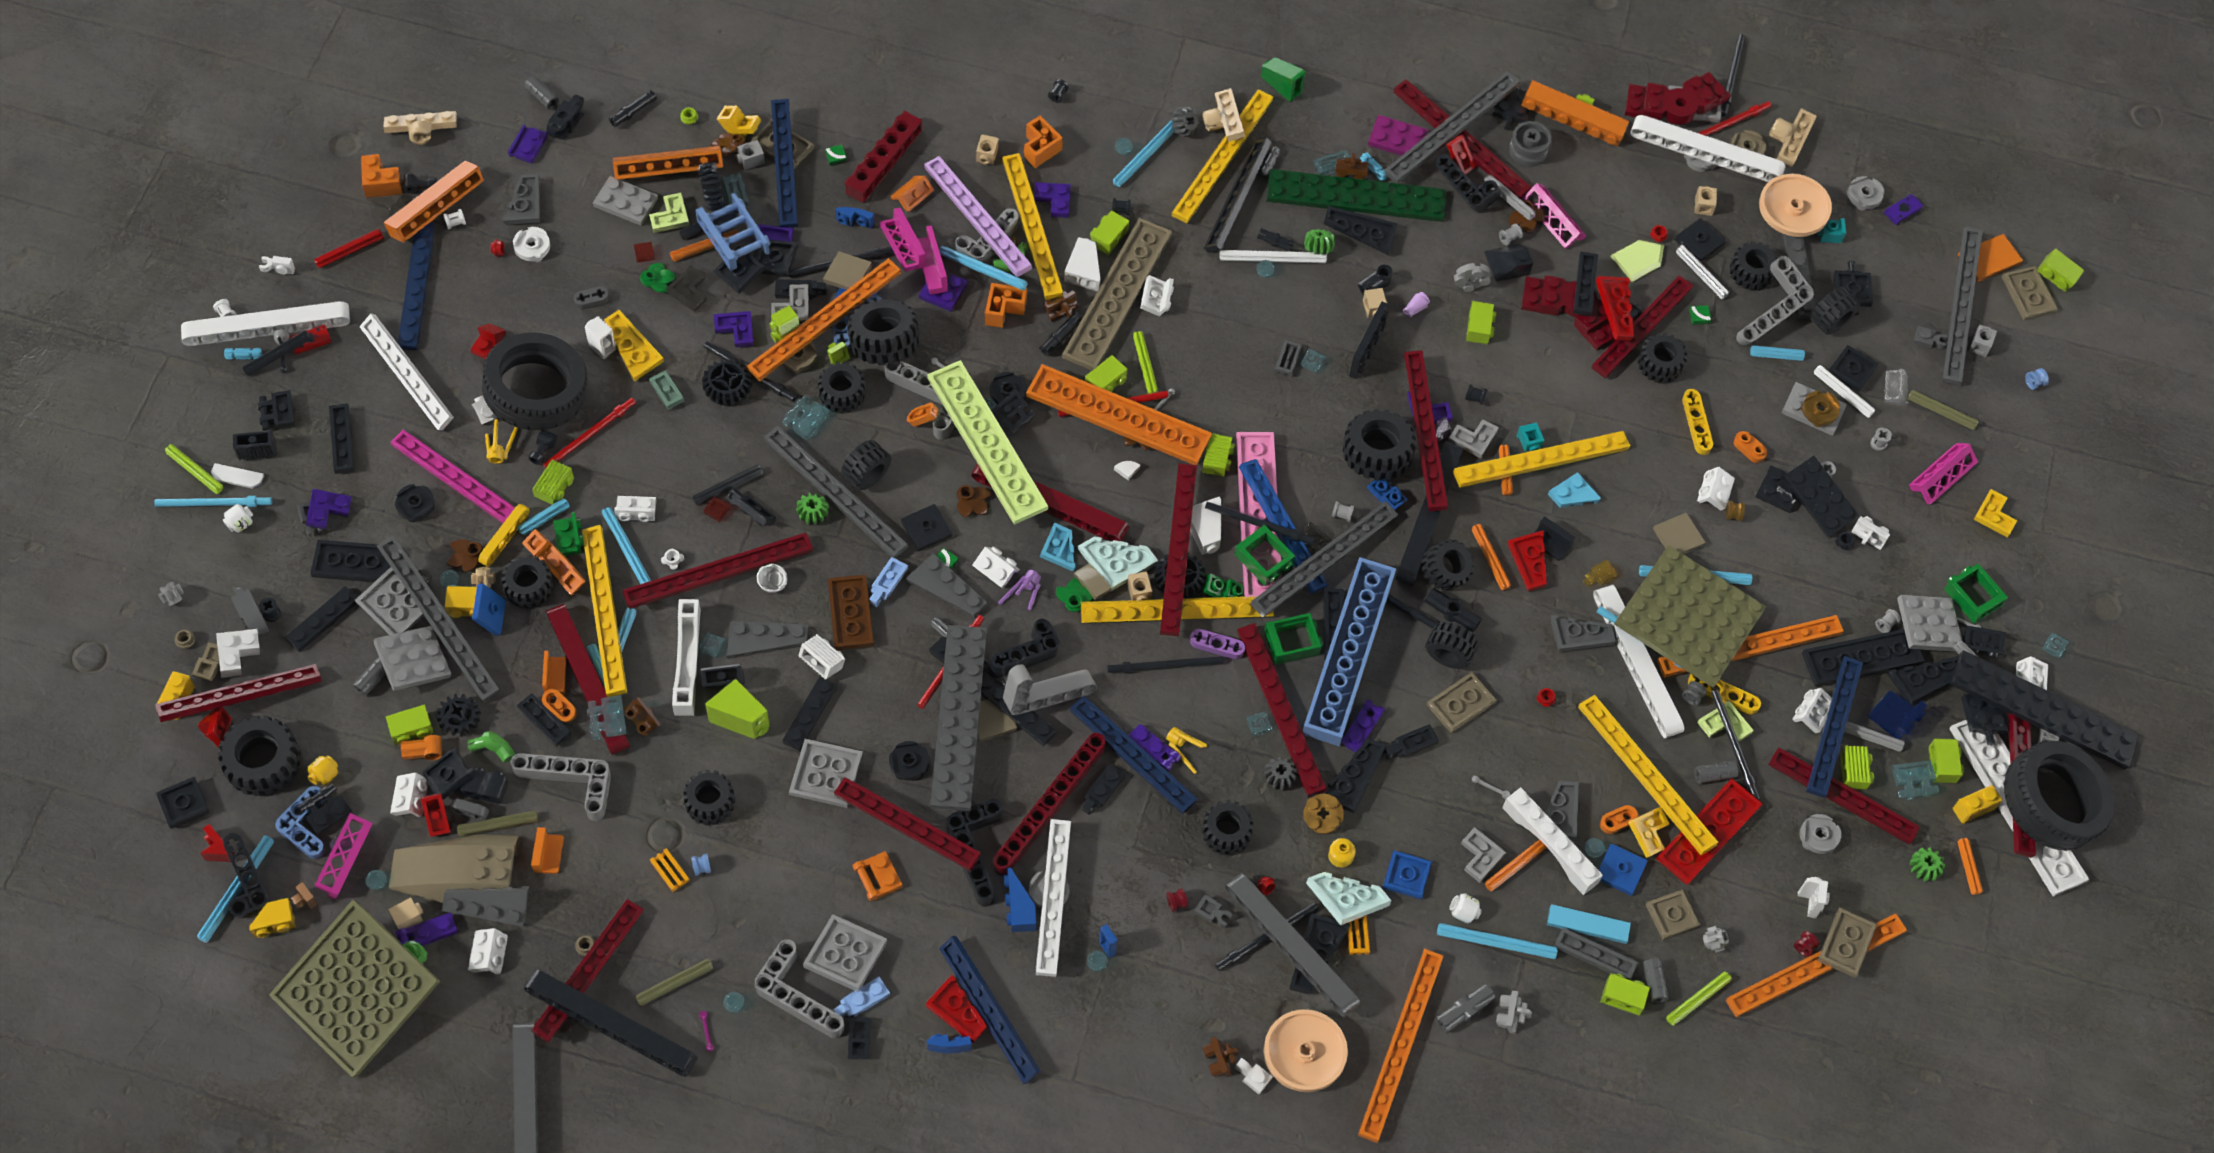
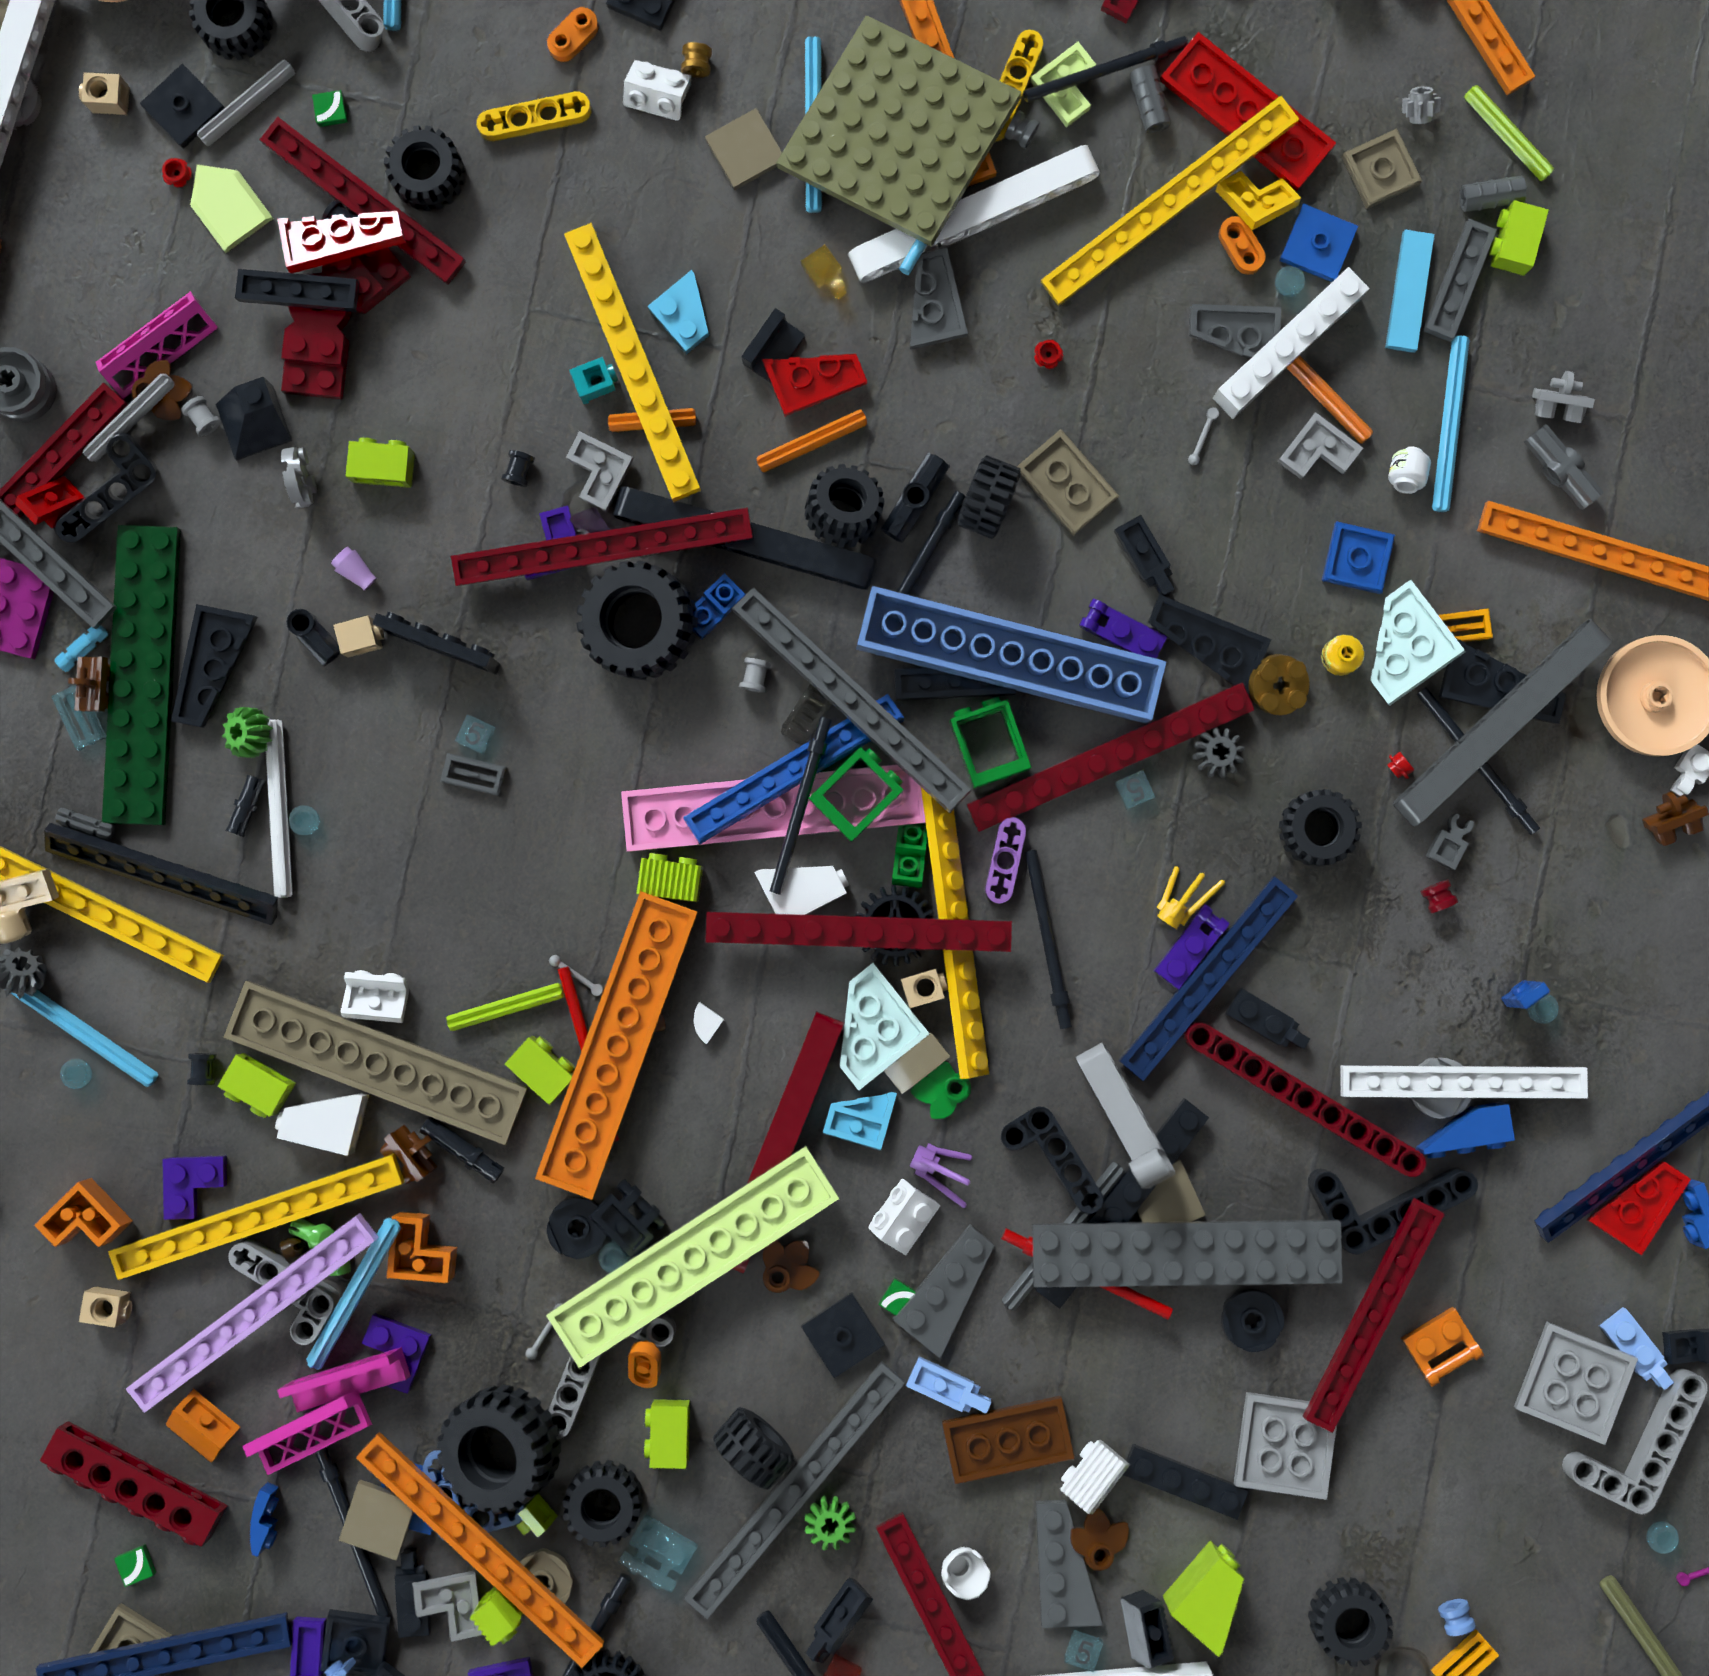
camera: 85 degrees left, 25 degrees up
none -> lime brick [644,1399,690,1469]
none -> reddish brown plate [1070,1508,1129,1571]

